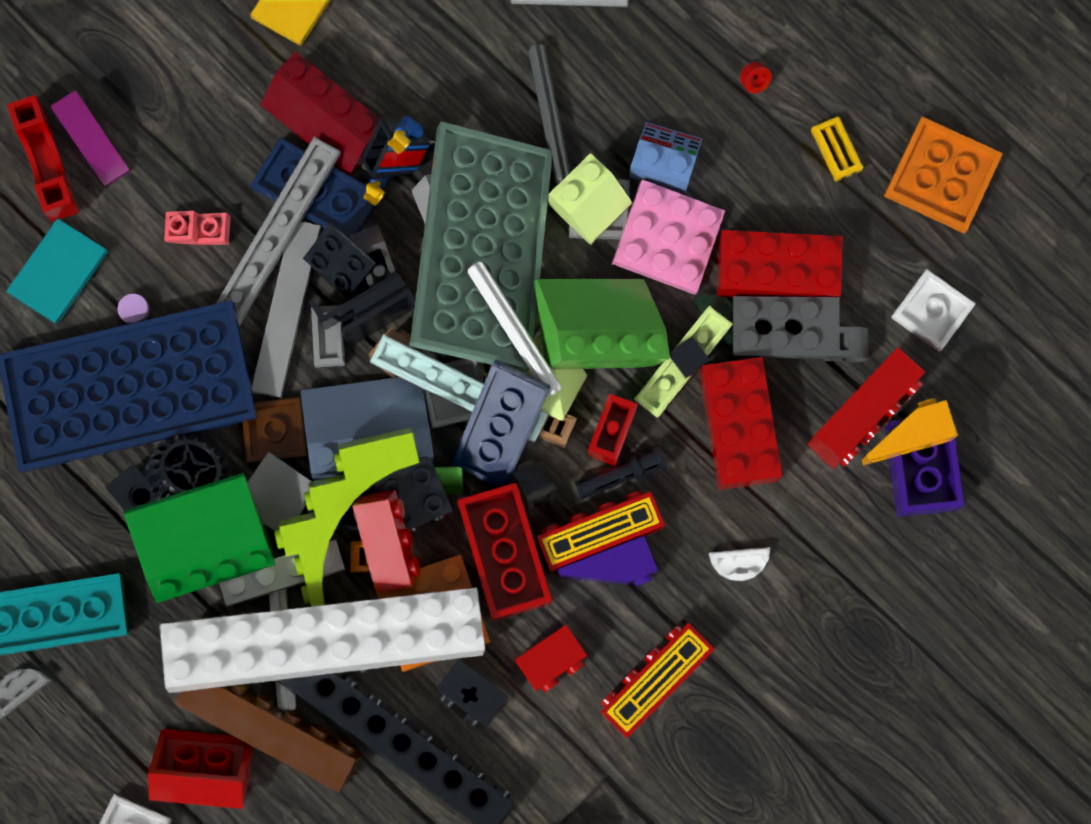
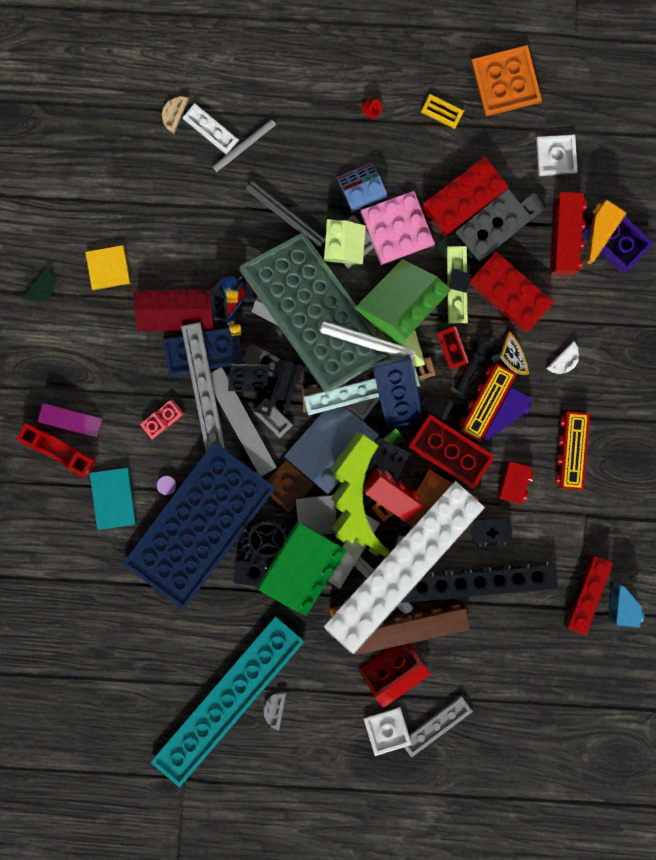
camera: 40 degrees left, 10 degrees up
none -> shield [492,331,529,375]

